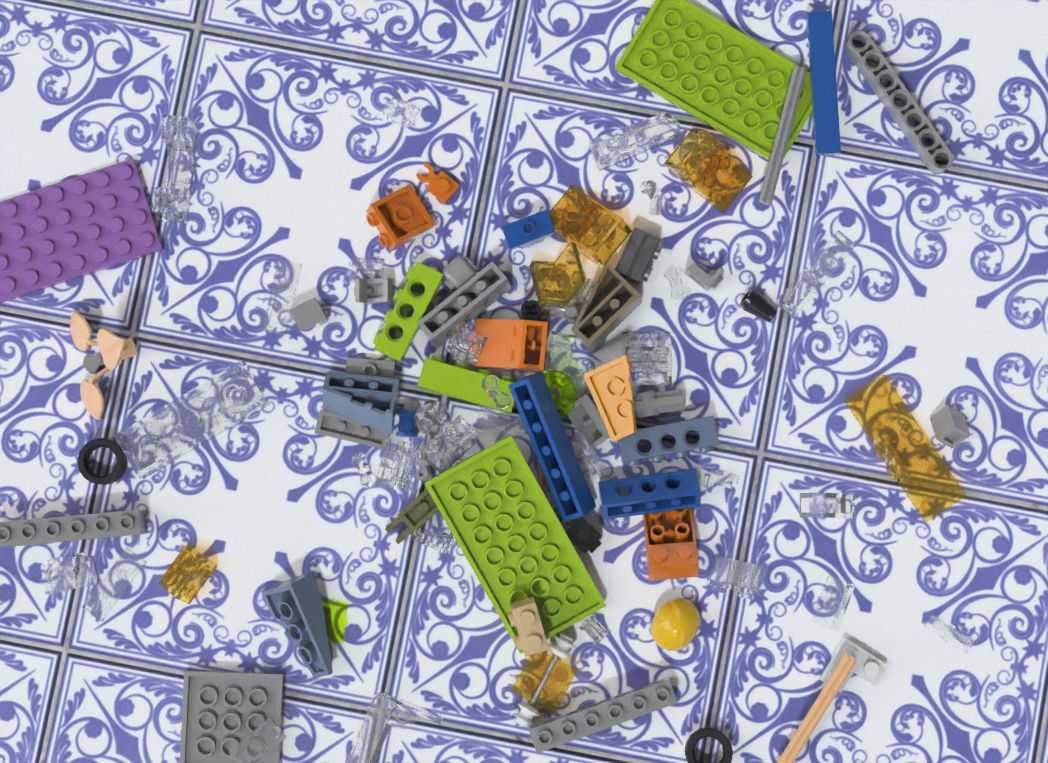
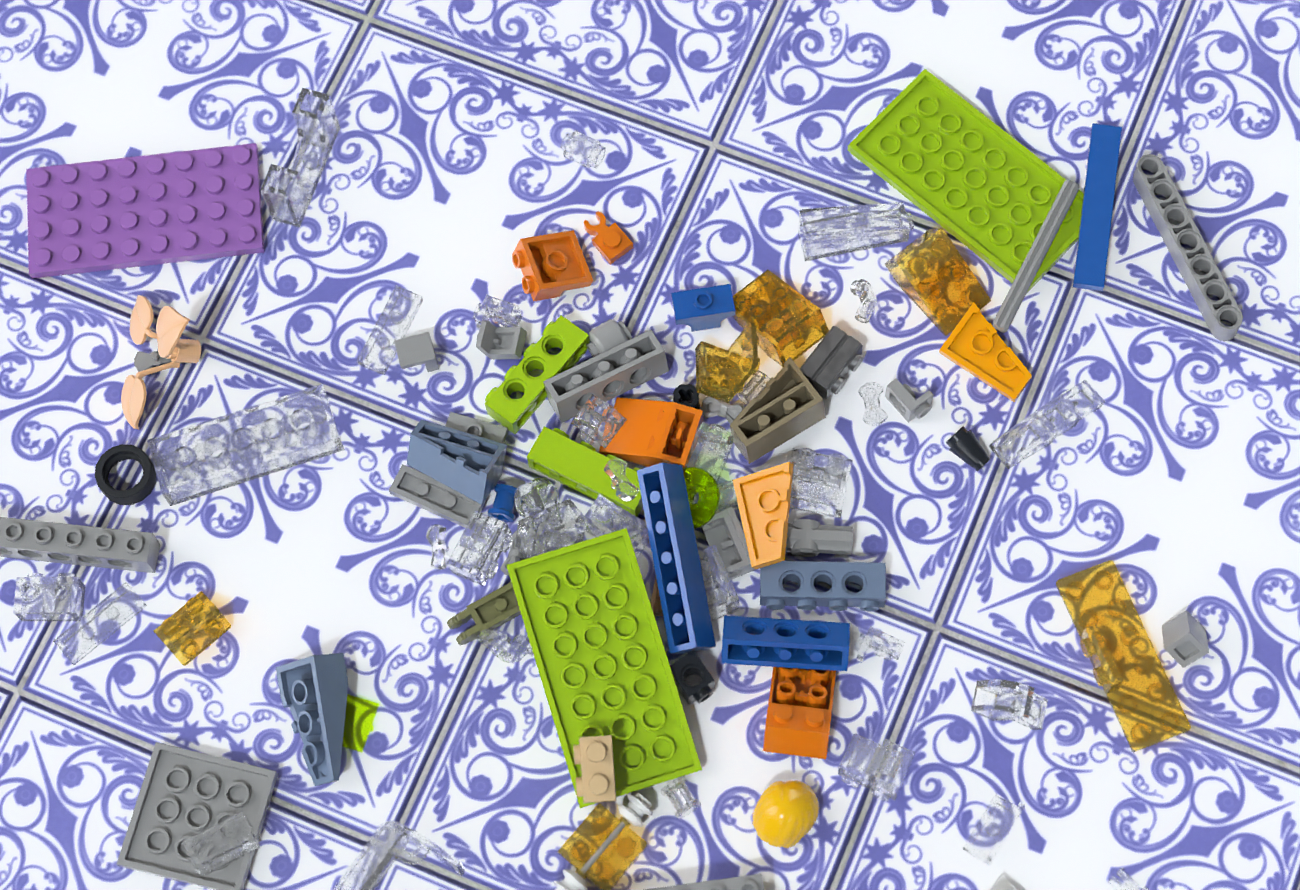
camera: 15 degrees right, 15 degrees down
none -> light orange wing [939,302,1032,402]

